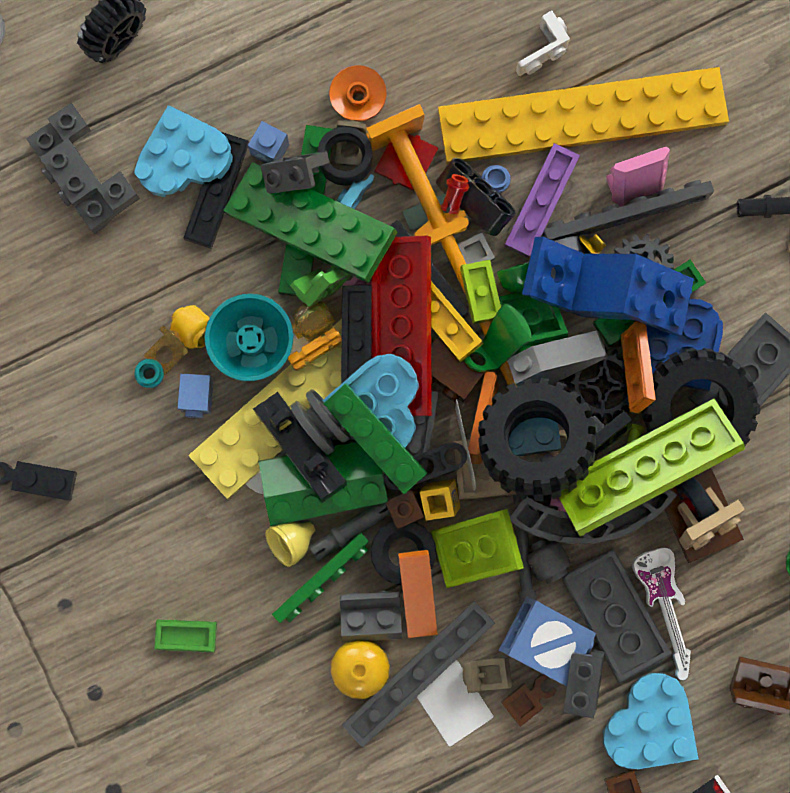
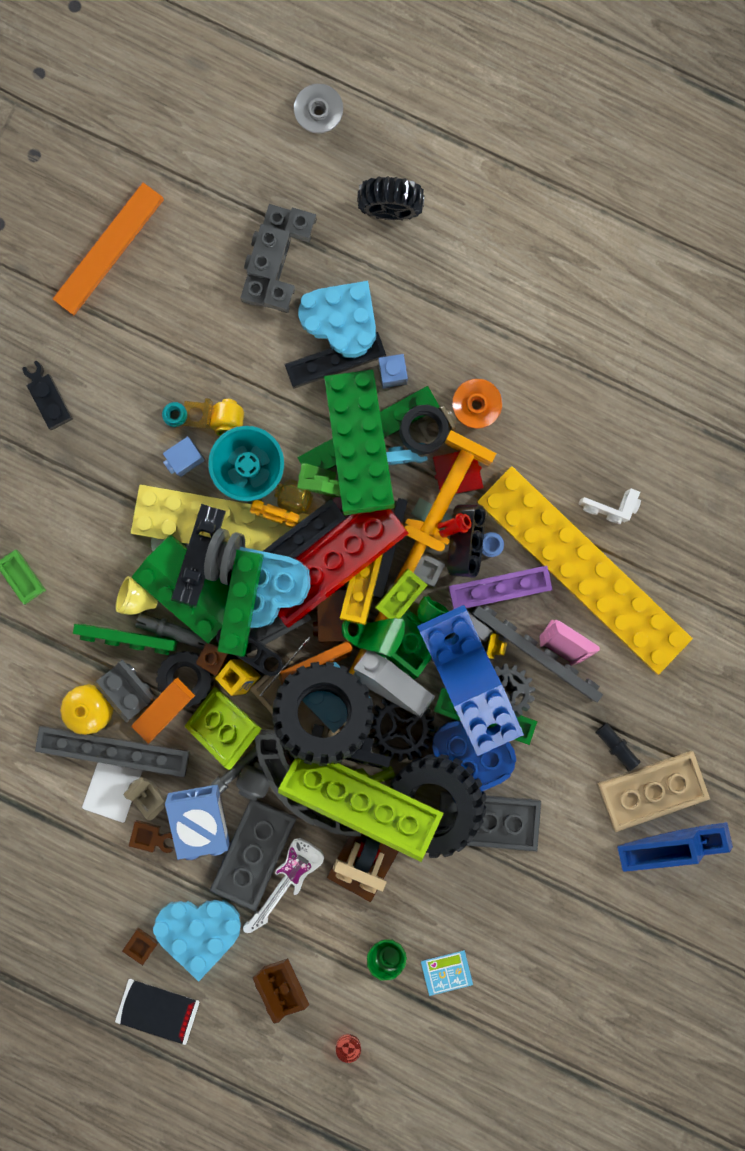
camera: 50 degrees right, 5 degrees up
dark grey bracket [261,151,329,194] -> none
dark grey bracket [564,649,605,719] -> none
orange tile [621,321,656,413] -> none

